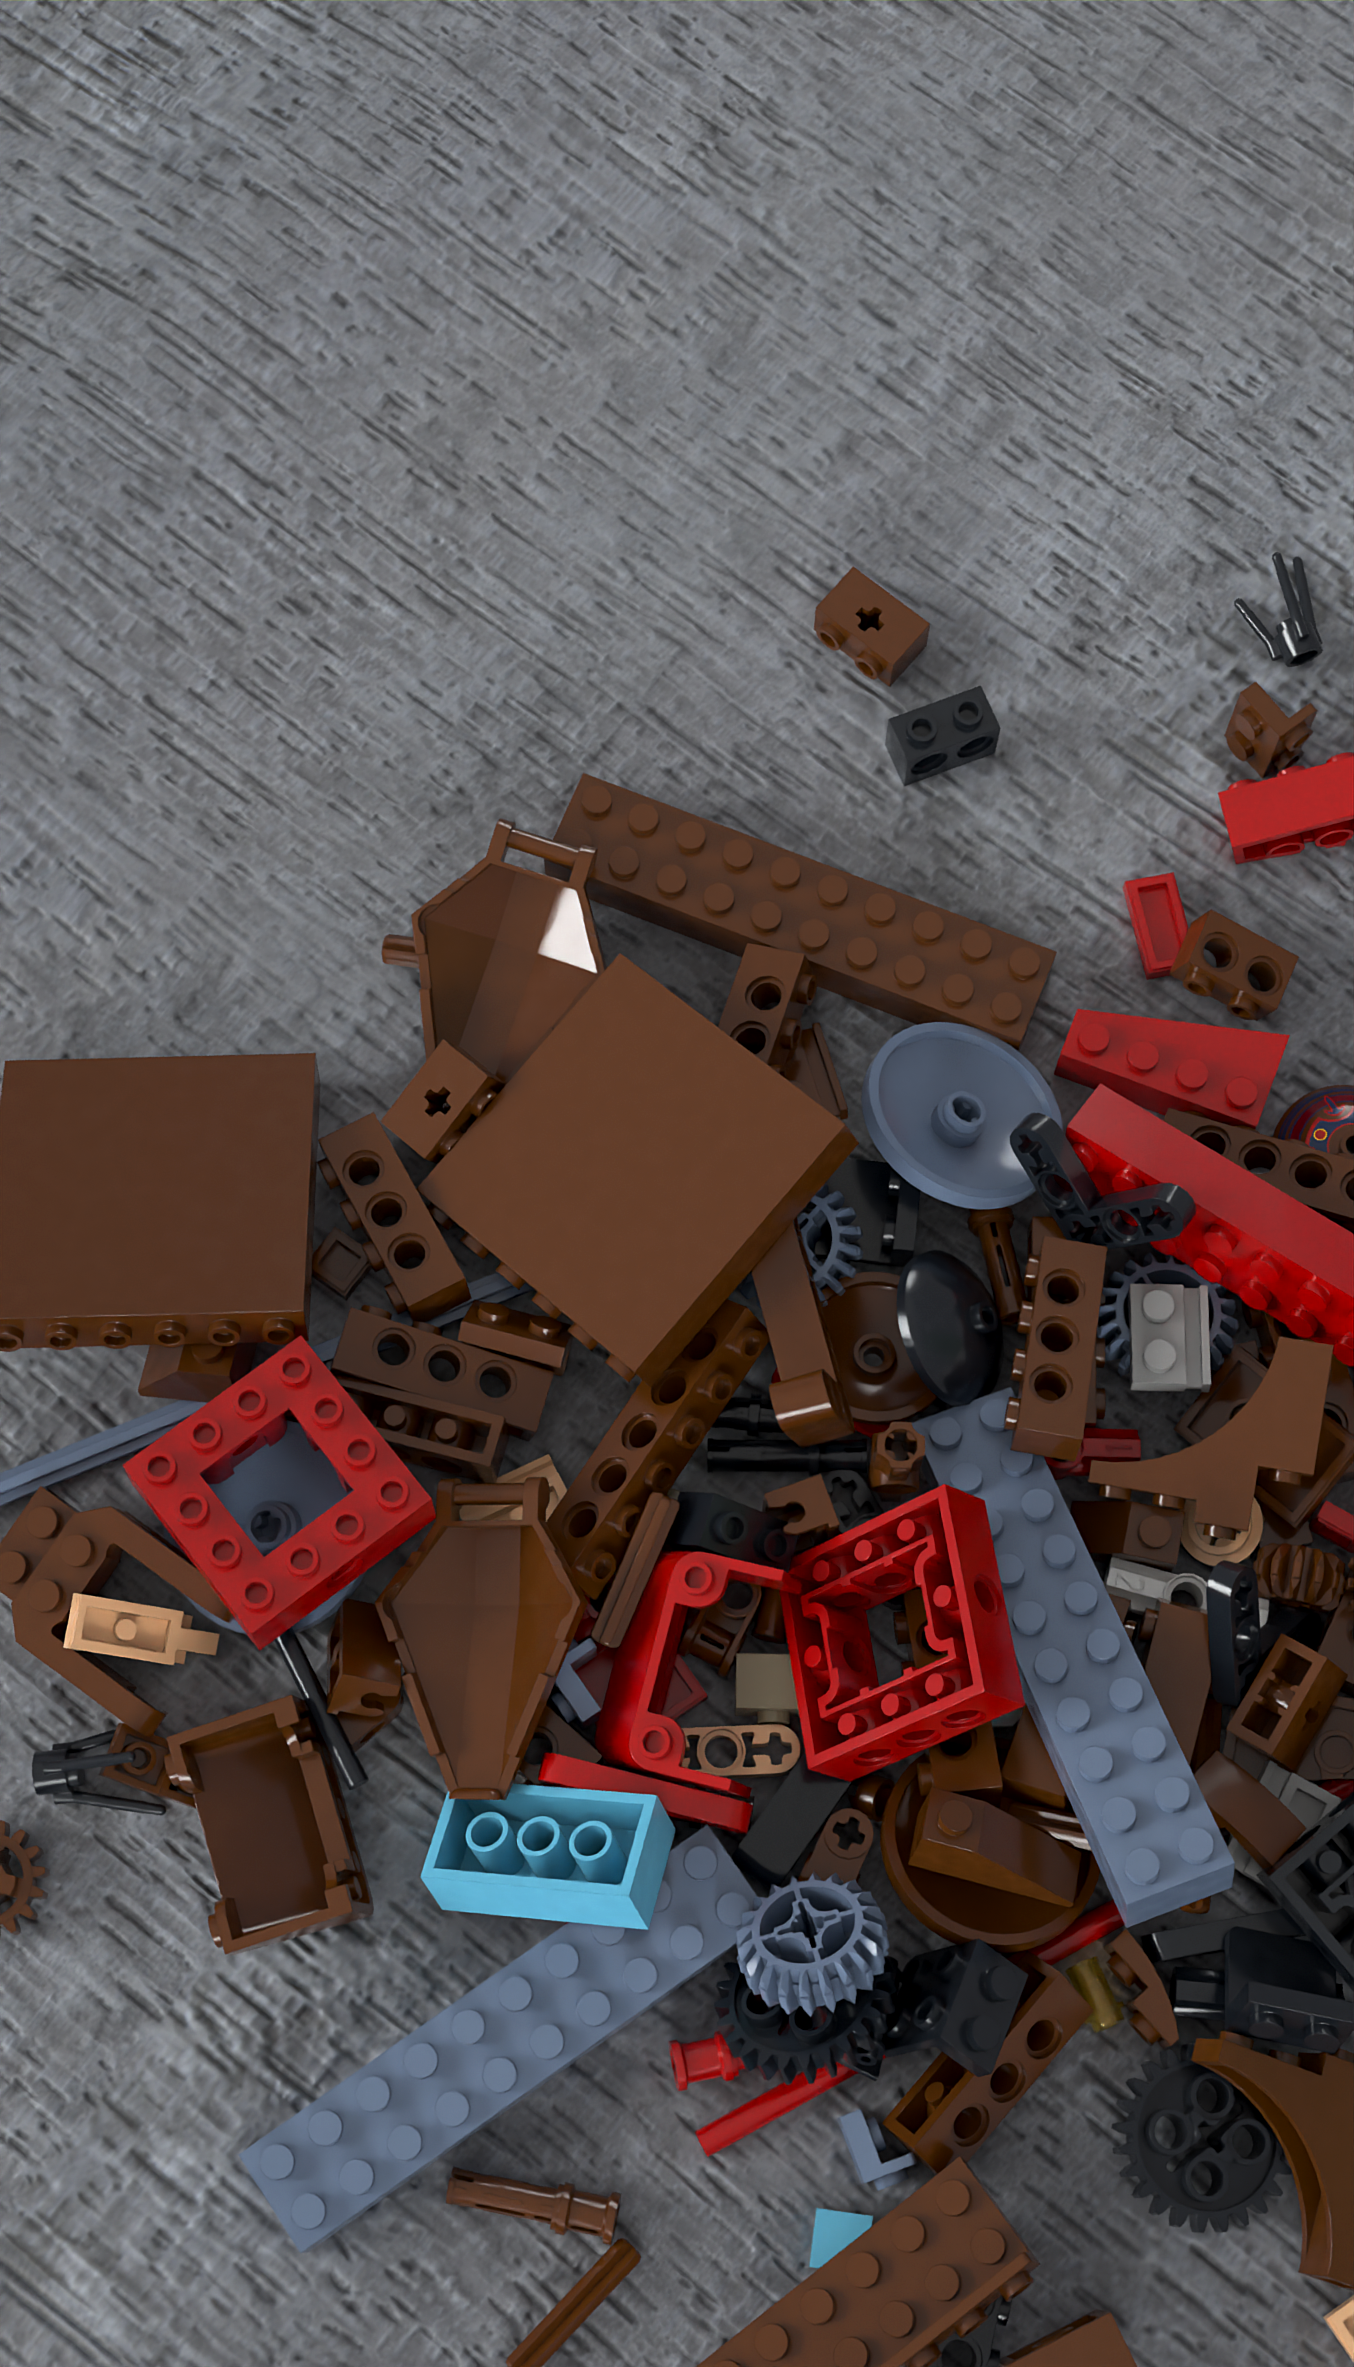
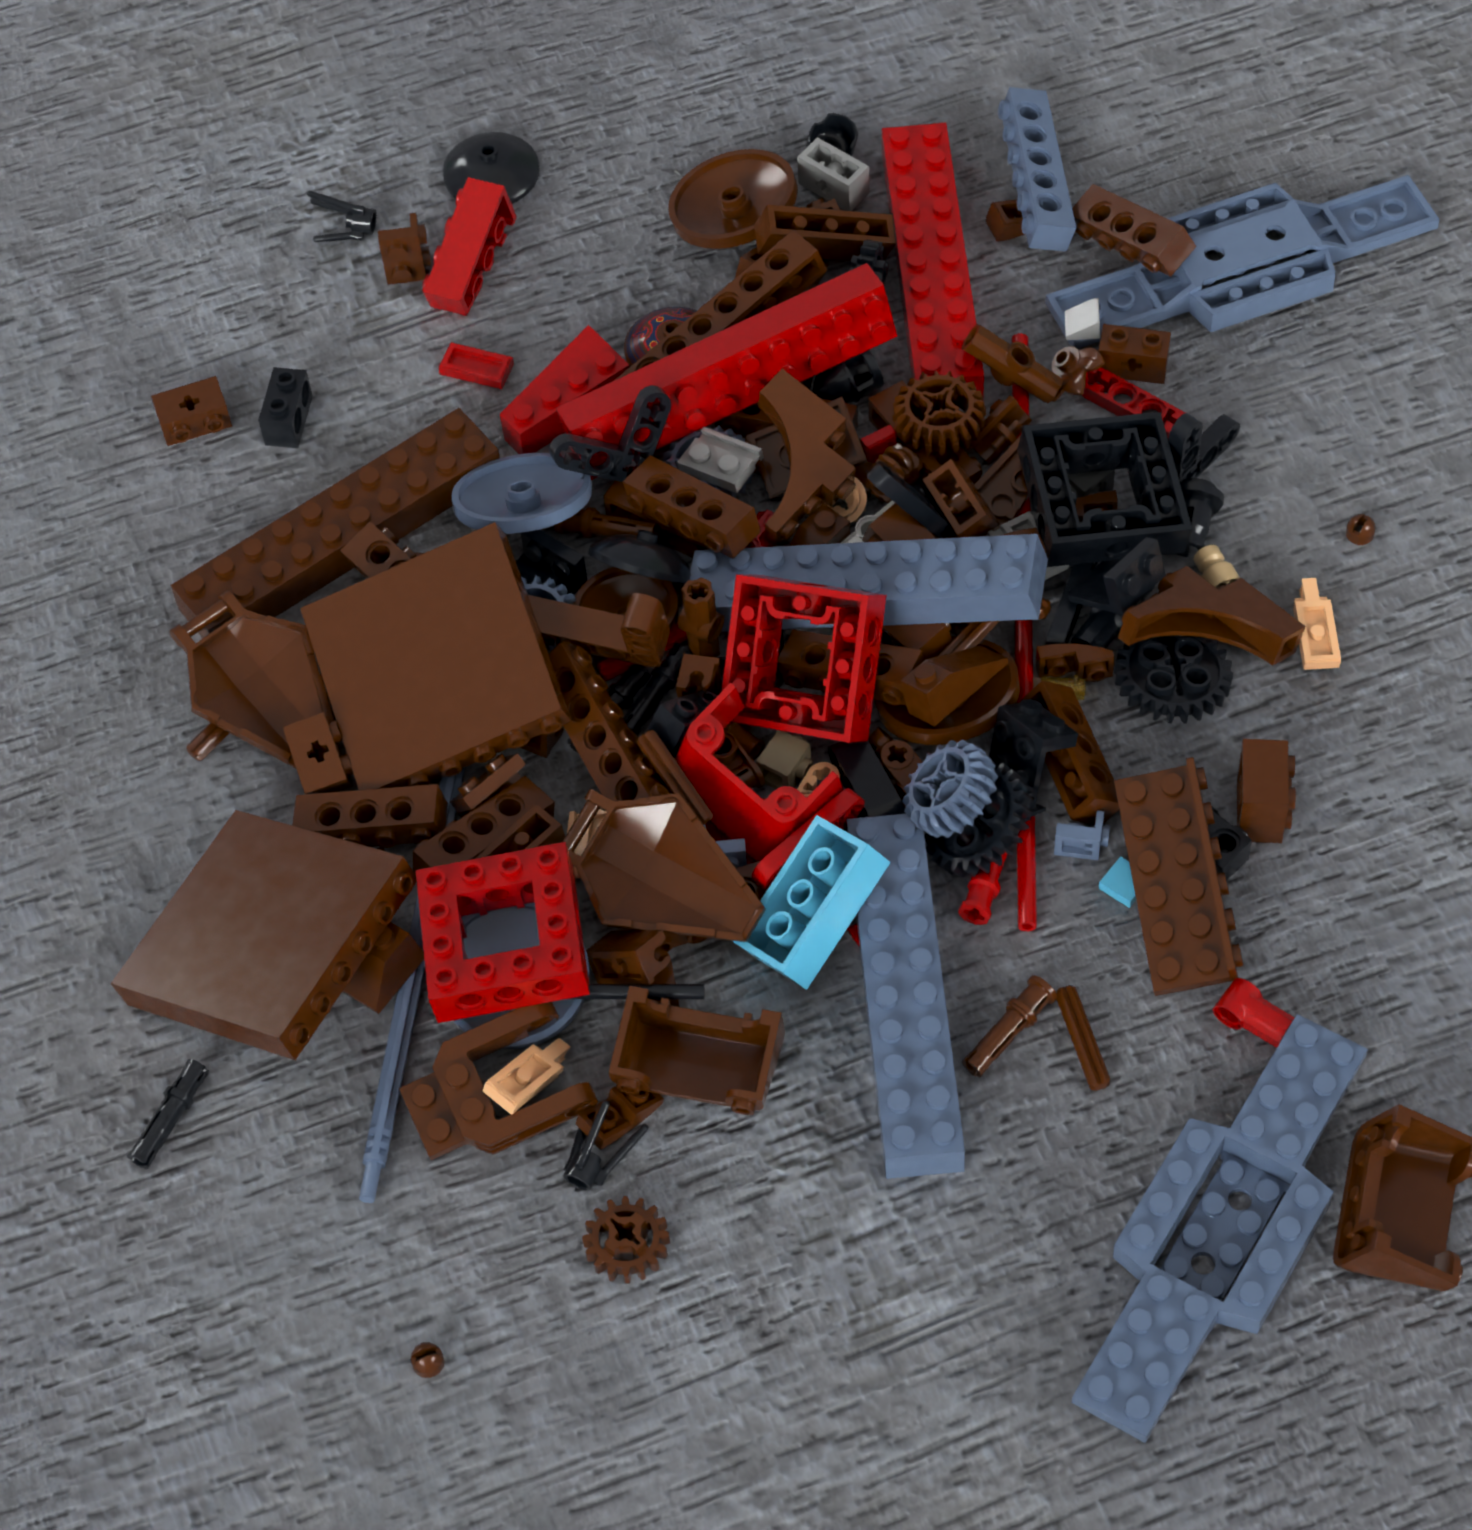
camera: 55 degrees left, 15 degrees down
reddish brown brick [1169,909,1299,1021] -> none

